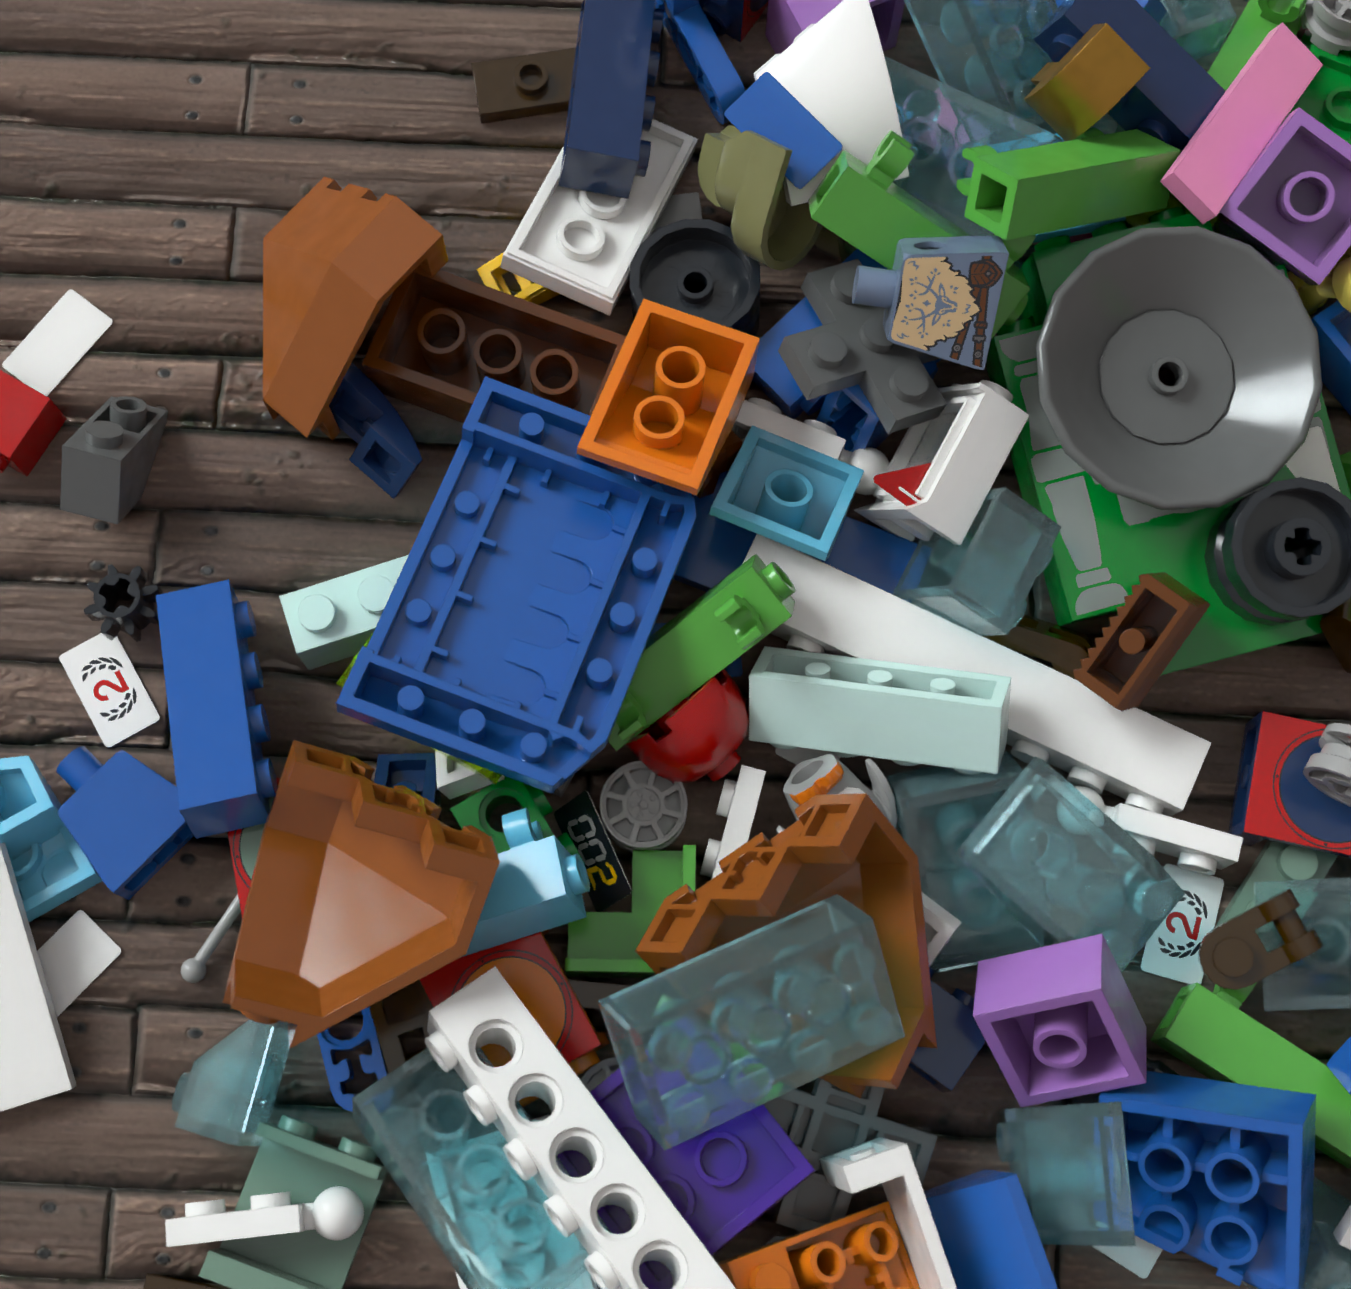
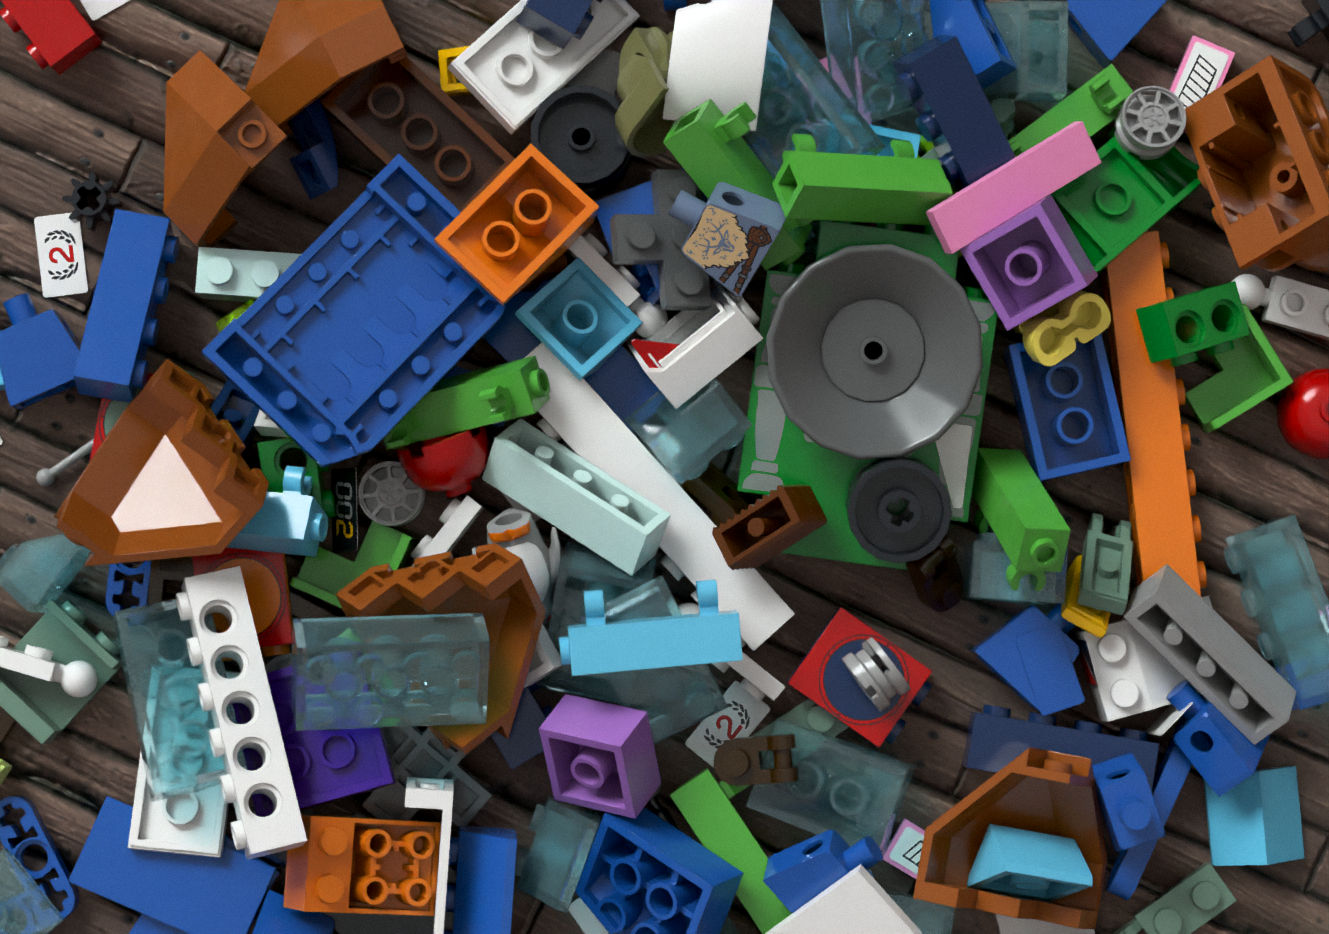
camera: 25 degrees right, 10 degrees up
dark grey slope [60,396,168,524] -> none
blue sticker [724,72,843,189] -> none
pearl gold brick [1024,23,1150,141] -> none
none -> dark orange panel [163,50,288,248]
none -> medium azure brick [559,579,743,676]

